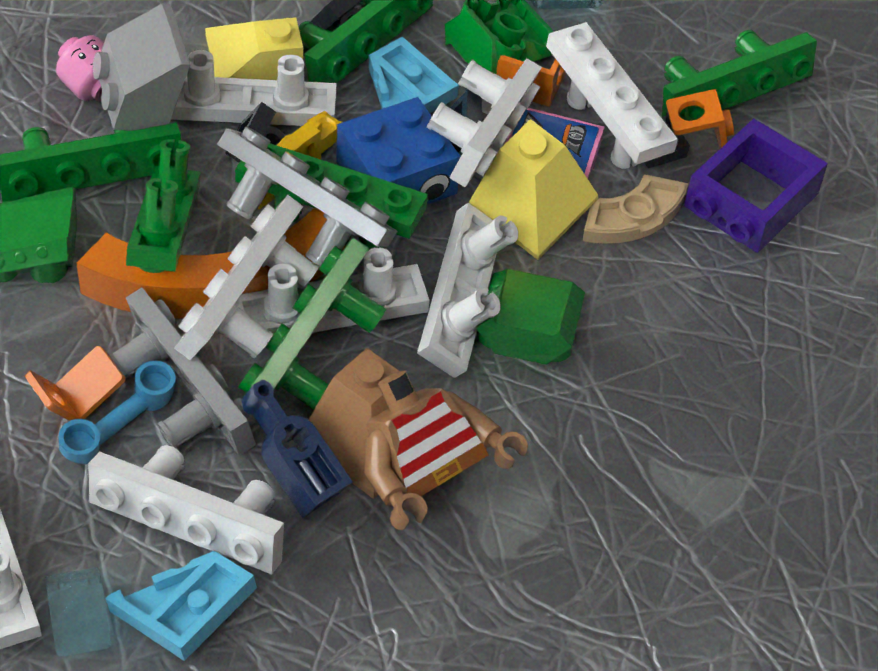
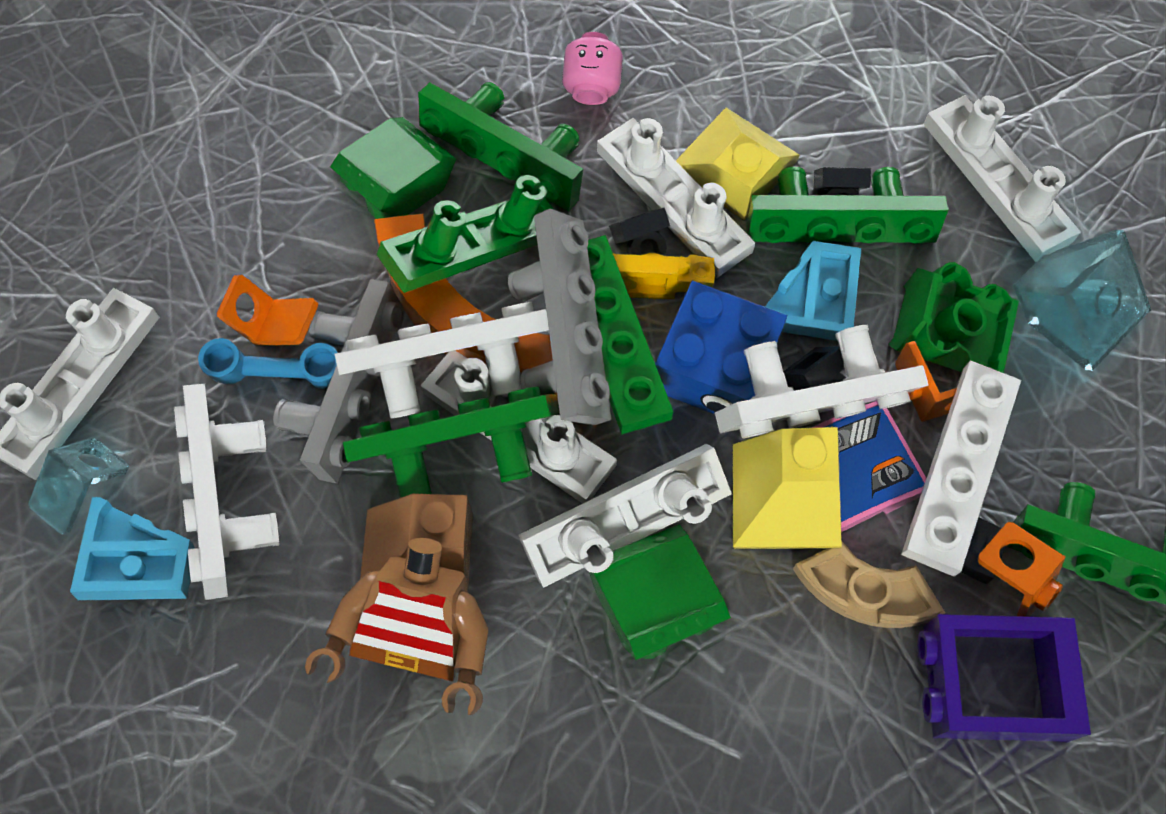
camera: 55 degrees right, 15 degrees up
light grey slope [93,3,190,131] -> none
dark blue piece [241,379,353,518] -> none

